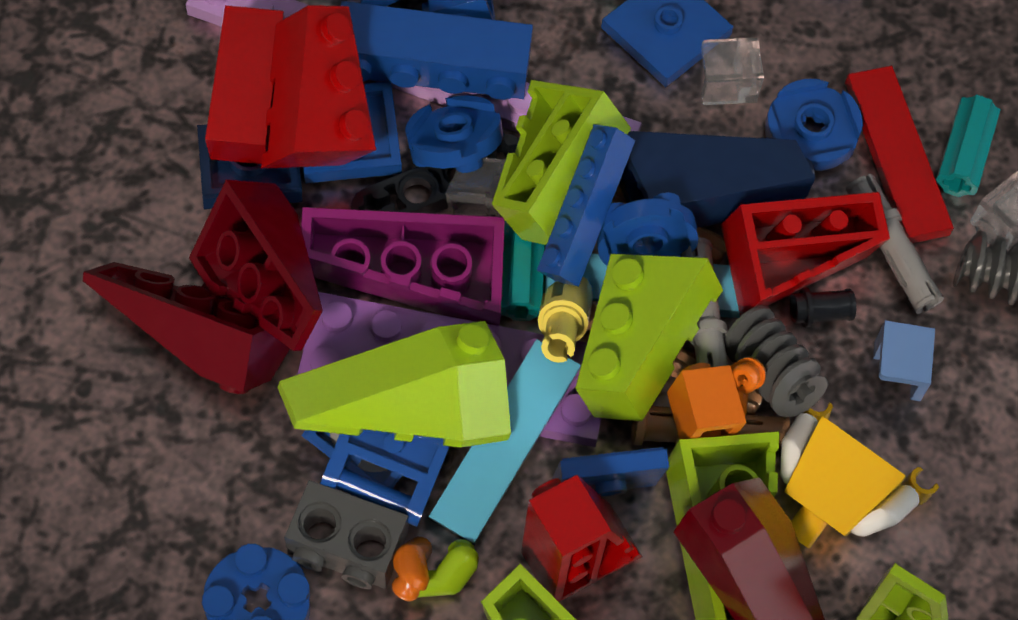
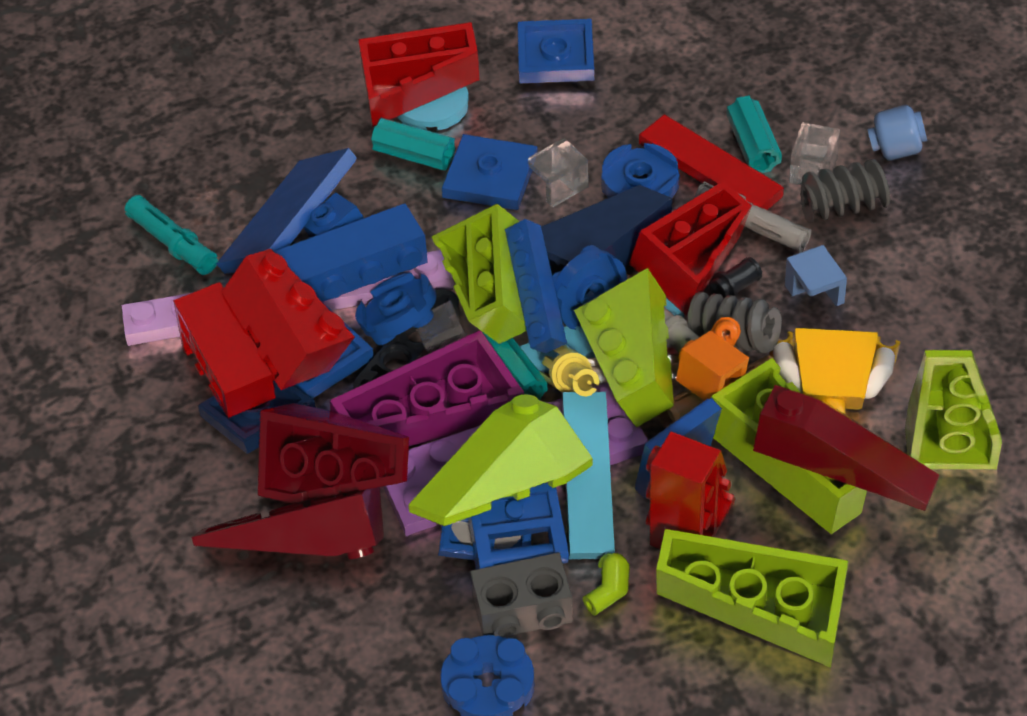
camera: 25 degrees left, 15 degrees down
orange arm [392,536,432,602] -> none

